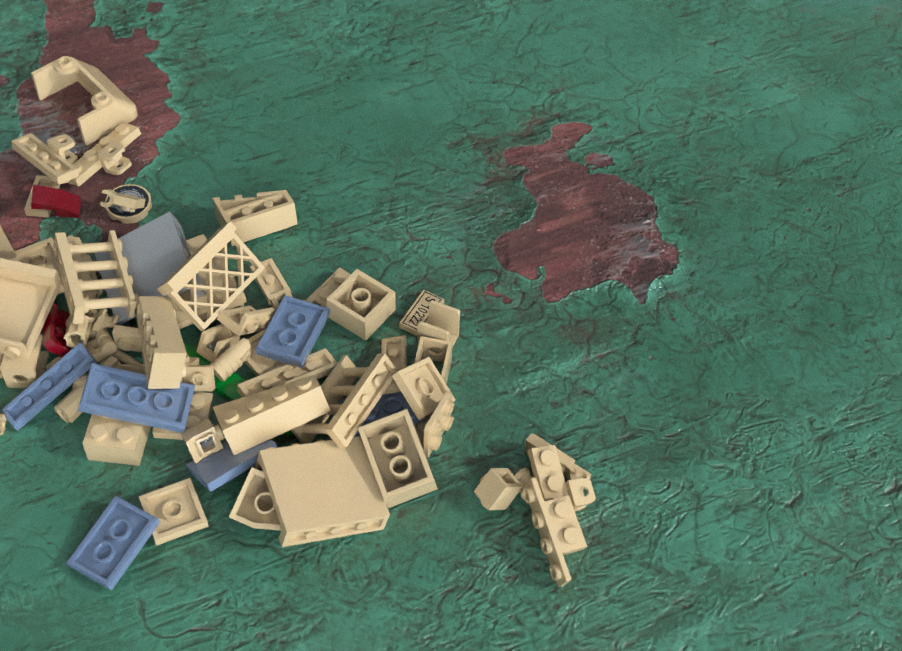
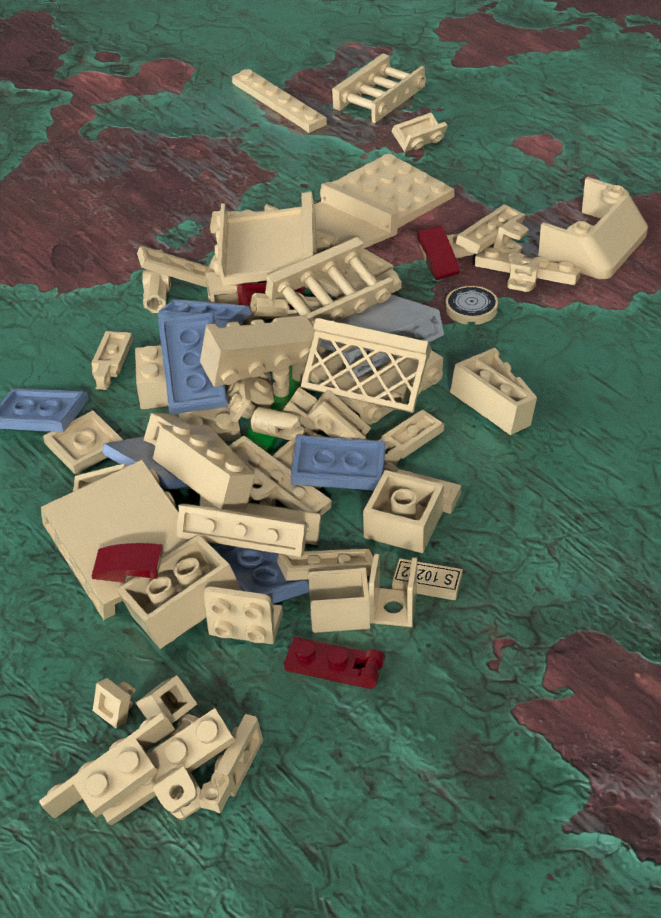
camera: 80 degrees right, 10 degrees down
tan plate [100,189,145,212] -> none
tan plate [392,357,455,420] -> none
none -> dark red slope [91,543,163,583]
none -> tan hinge [92,331,133,390]
none -> tan tile [92,678,136,729]
none -> dark red plate [284,637,385,689]

